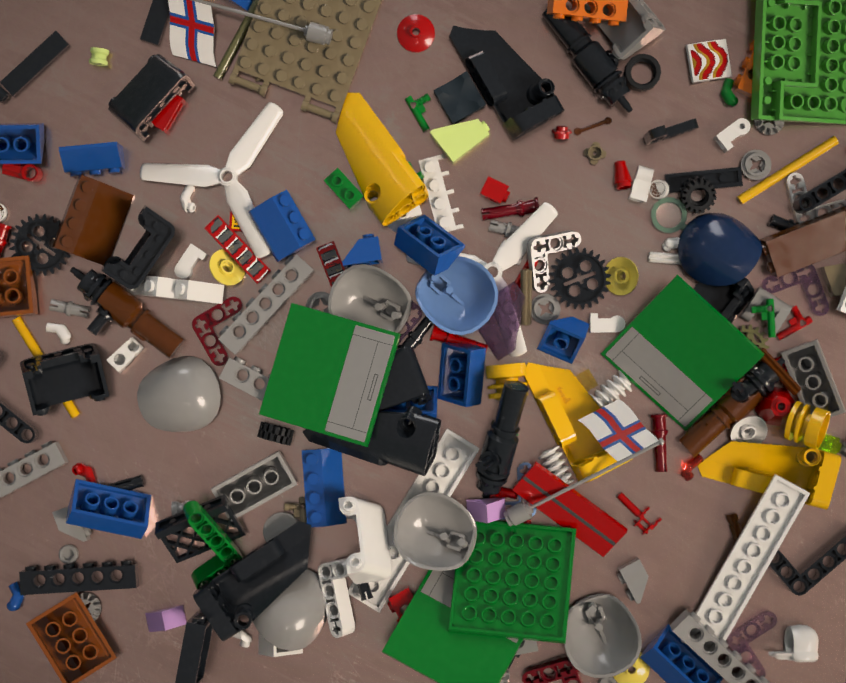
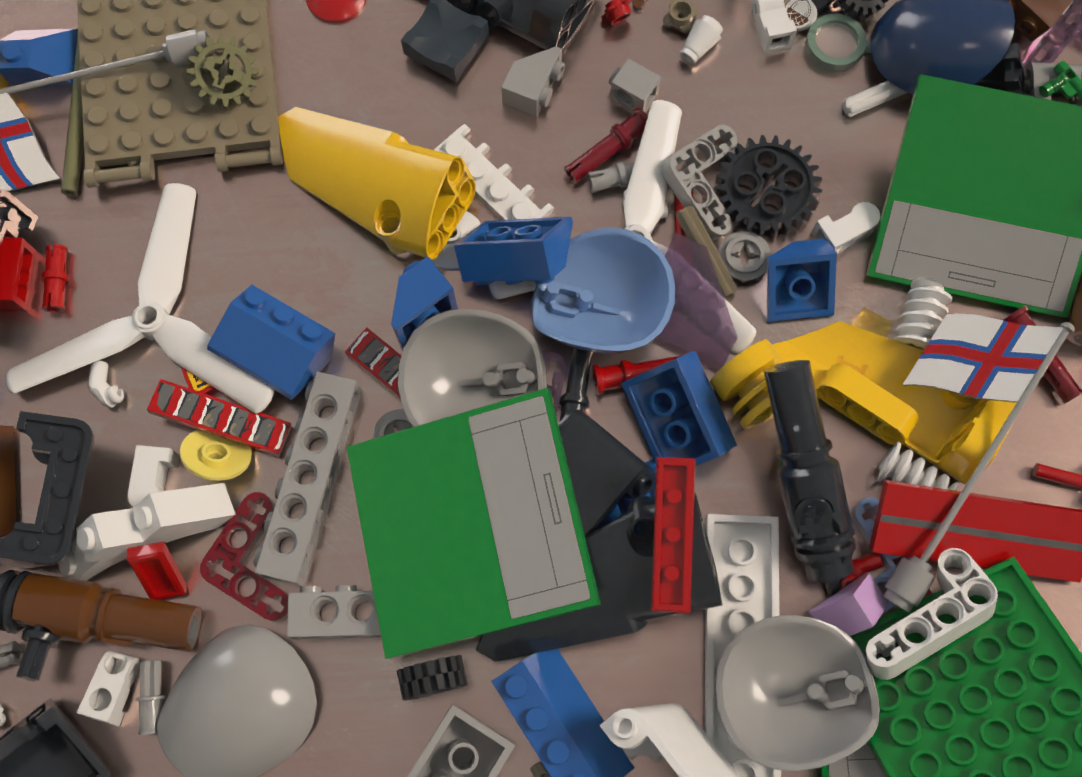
camera: 25 degrees left, 15 degrees down
green brick [324,168,364,211] -> none
green hose [405,93,431,132] -> none
yellowish green slope [430,119,490,164] -> none
red brick [480,176,510,205] -> none
light yellow dish [605,257,639,295] -> none
red cone [614,160,633,190] -> none
white arm [662,237,680,252] -> none
none -> red pin [41,244,69,313]
none -> red tile [126,541,187,600]
none -> light grey axle [135,659,166,735]
none -> olive gear [186,35,259,109]
none -> light grey slope [501,47,565,117]
none -> light grey brick [609,58,661,112]
none -> red tile [651,457,696,613]
none -> white cone [679,15,723,64]
none -> white beam [866,548,998,680]

